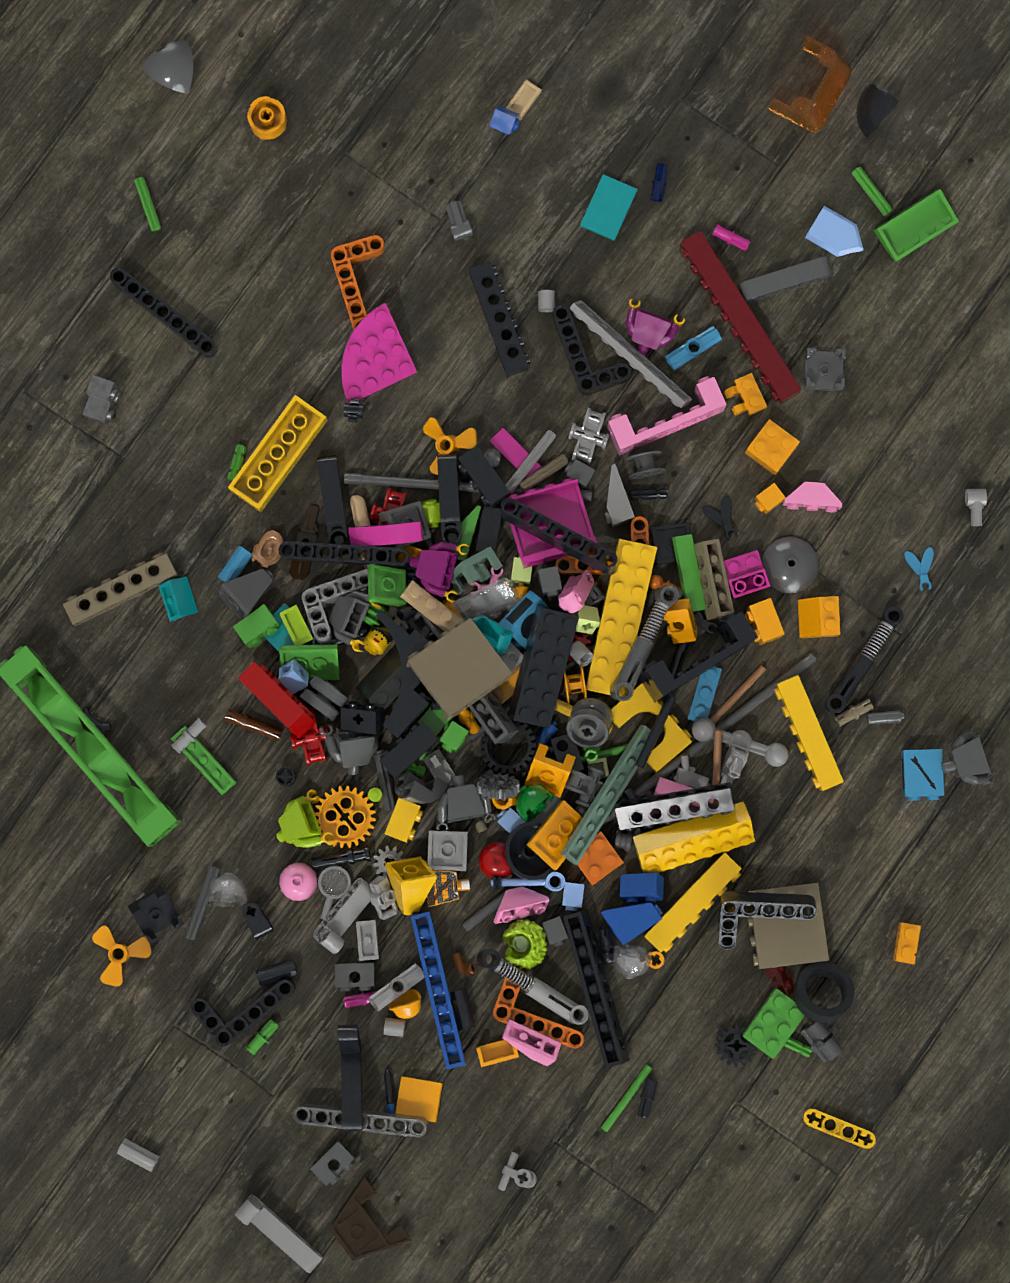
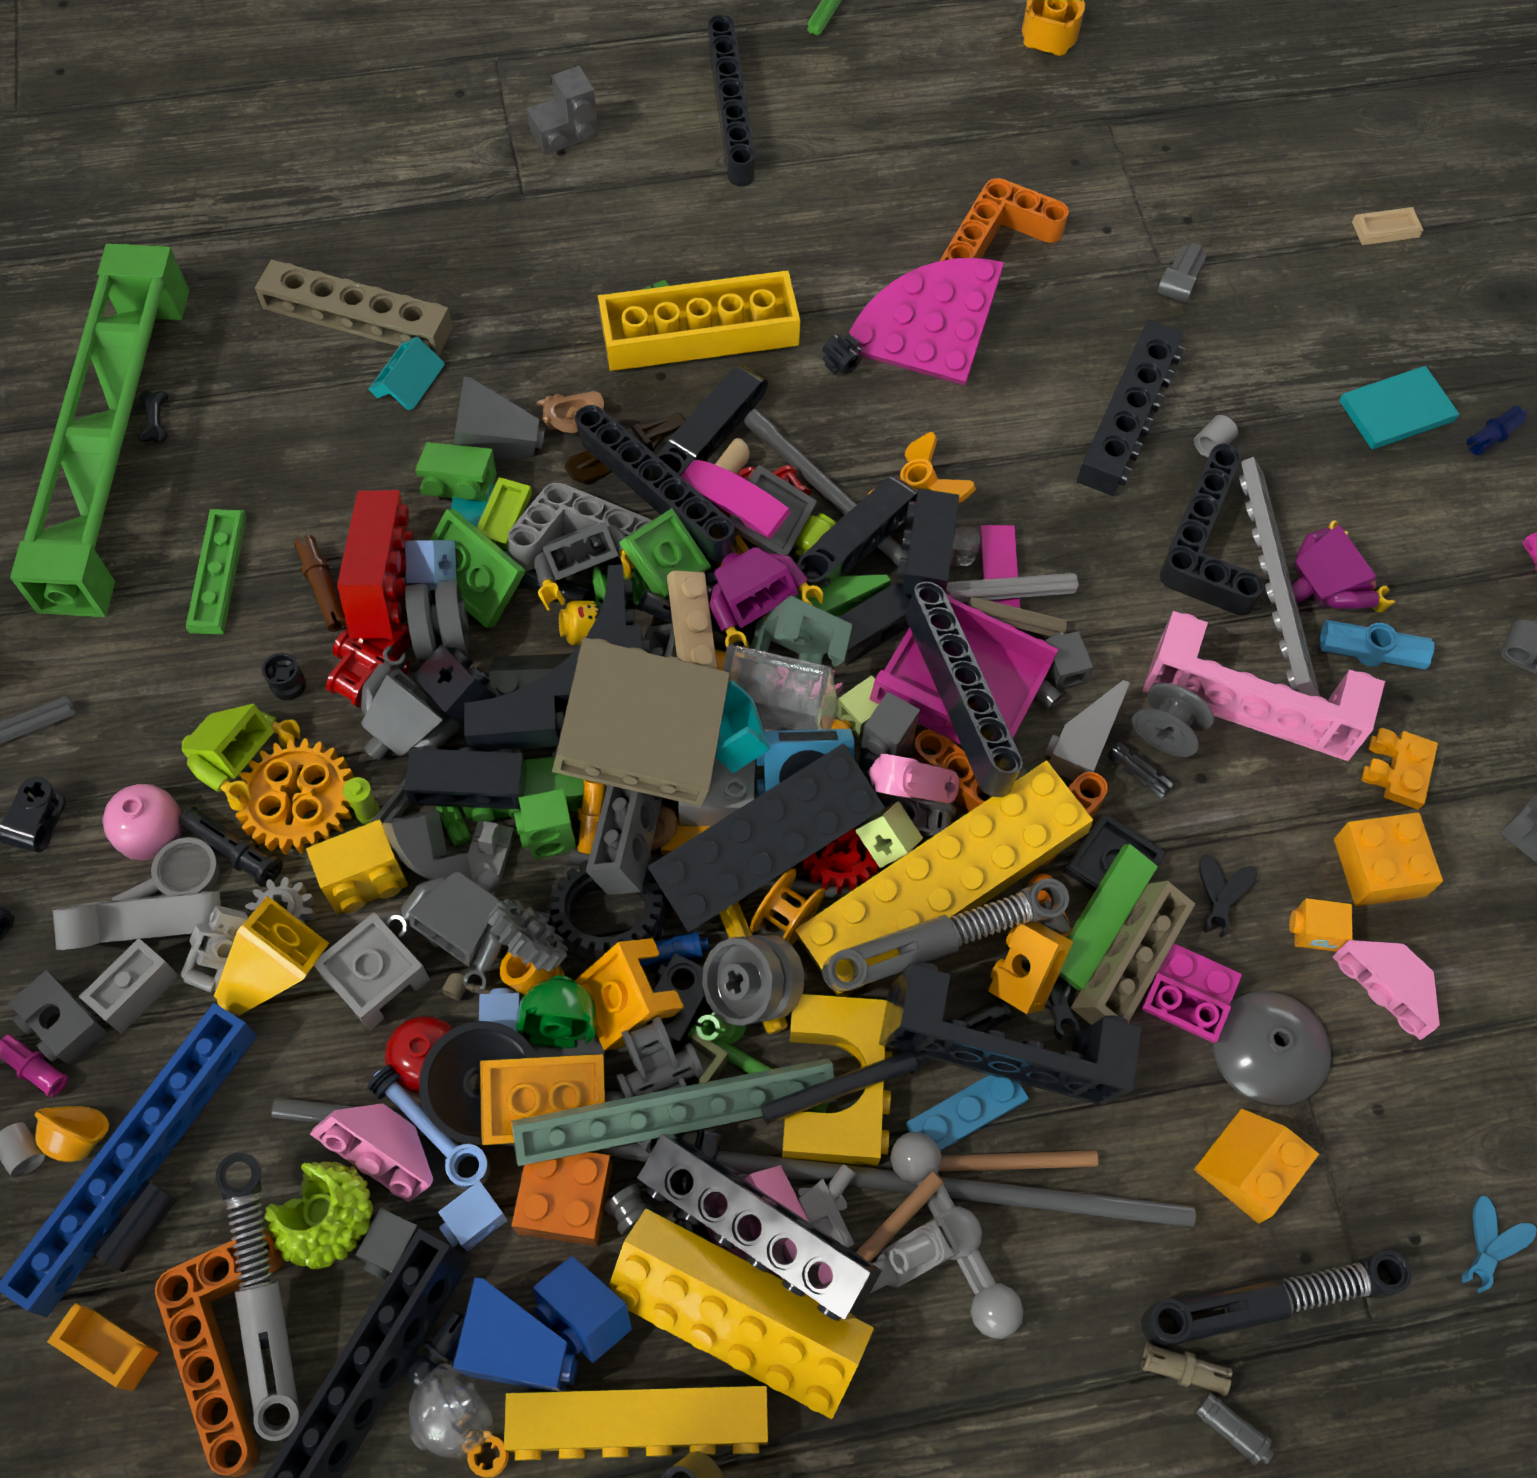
camera: 40 degrees right, 20 degrees down
light grey pin [171,718,207,753] -> none
clear cylinder [208,873,247,907] -> none
dark azure axle [218,546,253,582] -> none
light grey piece [369,964,425,1011] -> none
torso [427,870,470,907] -> none
reddish brown arm [452,952,477,976] -> none
brick [489,105,520,135] -> none
bright pink slope [502,1019,561,1066] -> none
light grey axle [568,407,610,465] -> none
light grey beam [569,641,593,667] -> none
dark red brick [679,231,801,405] -> none
light orange brick [744,598,785,646] -> none
yellow brick [774,675,844,791] -> none

